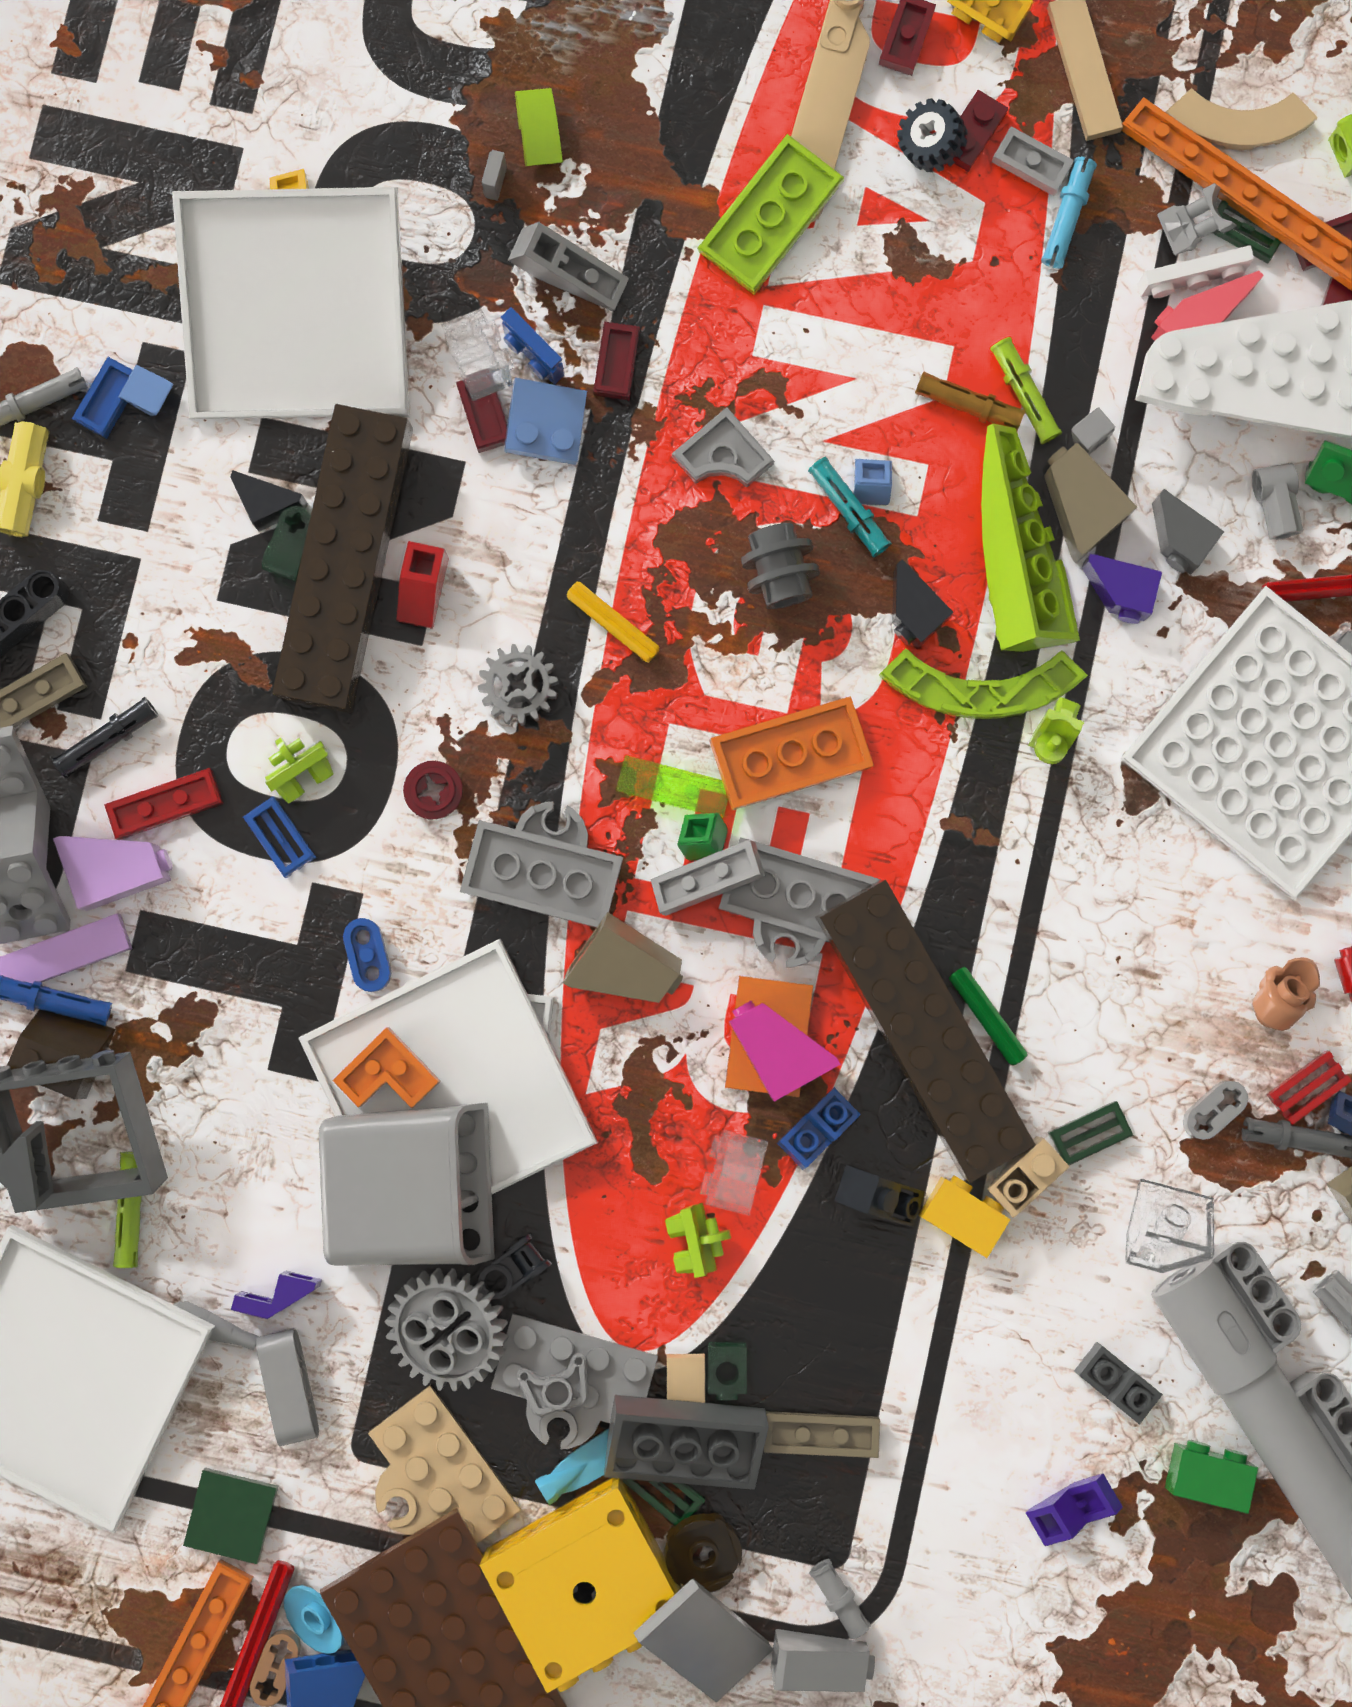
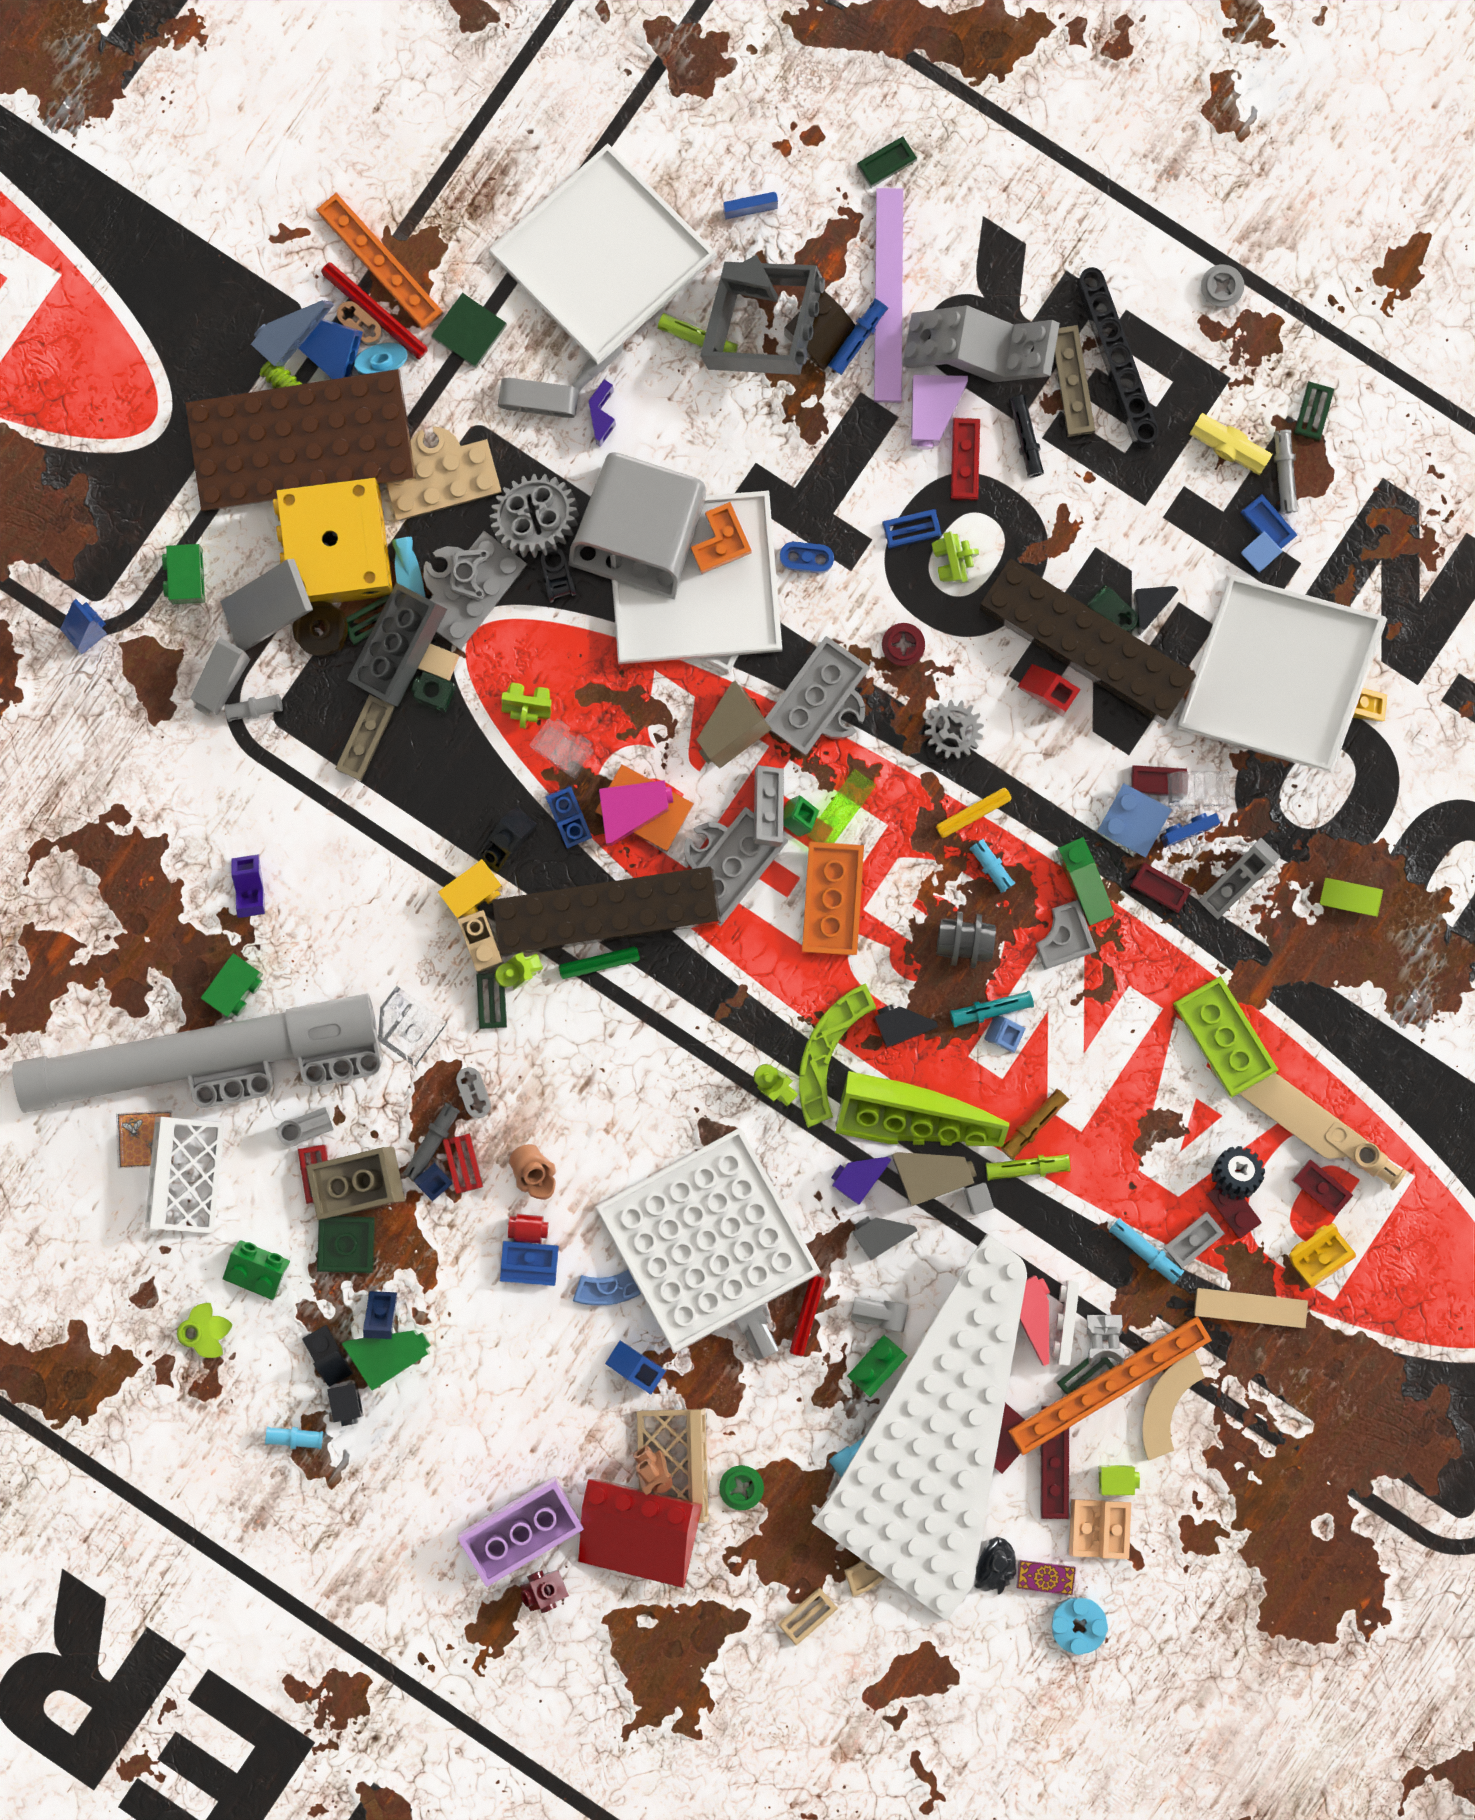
camera: 110 degrees right, 0 degrees up
light grey tile [482,150,507,201] -> none
dark grey slope [1074,1342,1163,1425] -> none
none -> lime hips [495,952,543,990]
none -> medium azure pin [969,839,1015,893]
none -> green slope [1055,837,1115,926]

